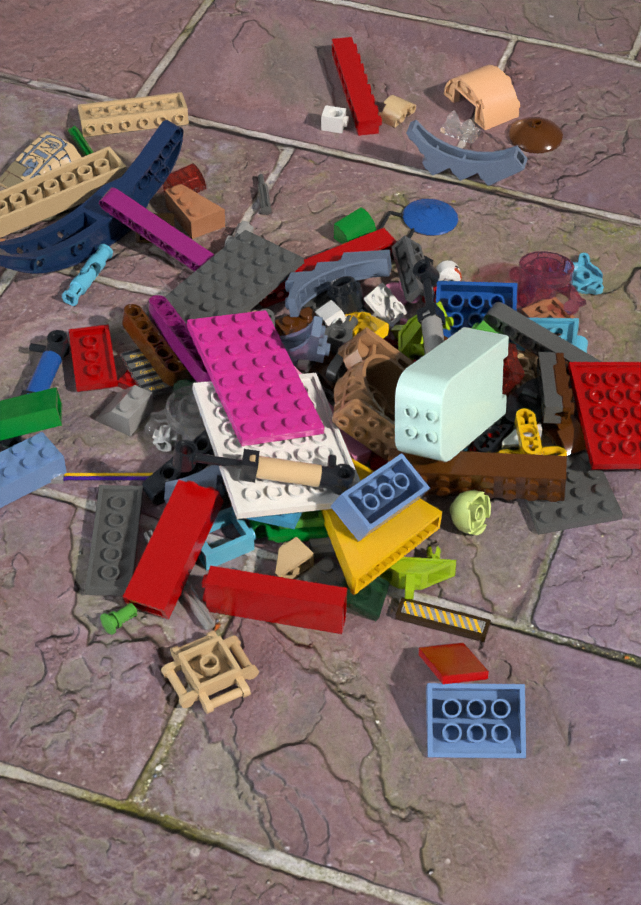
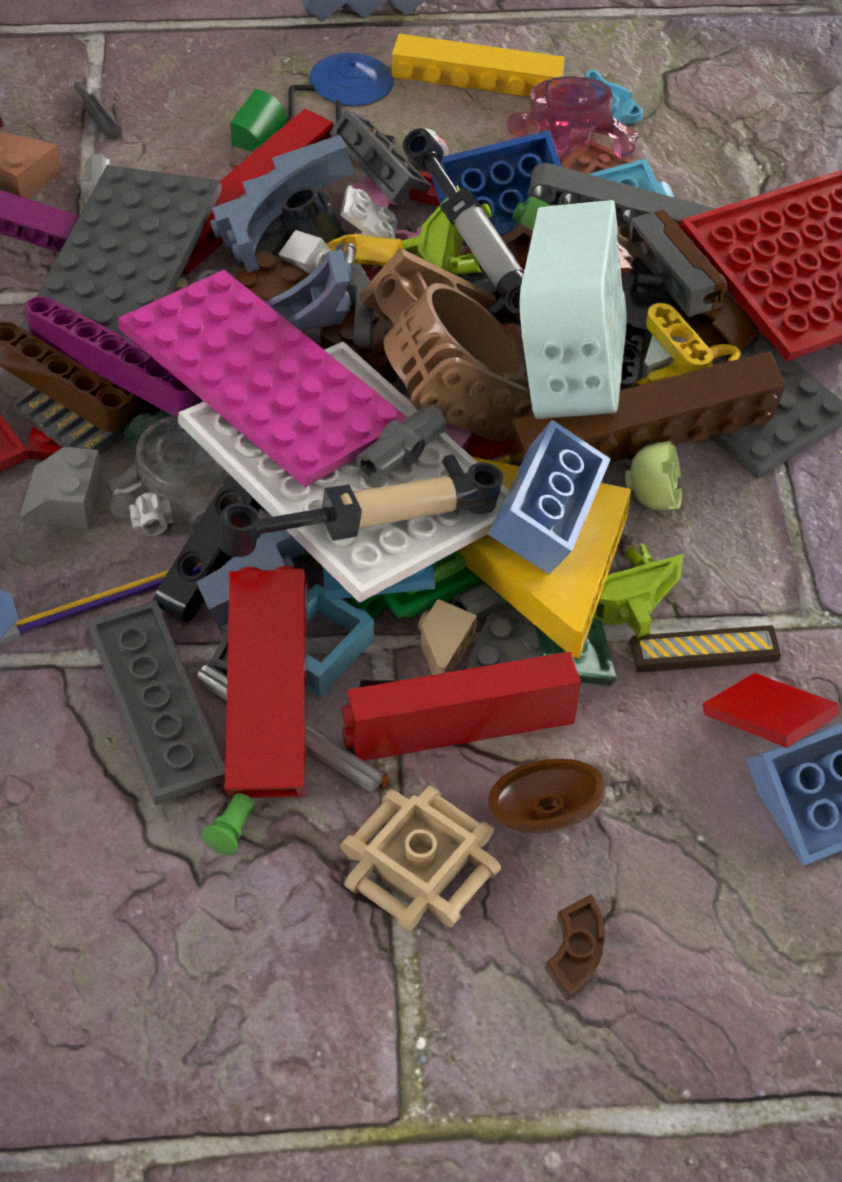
camera: 25 degrees left, 5 degrees up
none -> dark grey piece [356,404,447,482]
none -> yellow brick [392,34,565,101]
none -> reddish brown dish [488,759,605,833]
none -> reddish brown tile [545,894,605,1001]

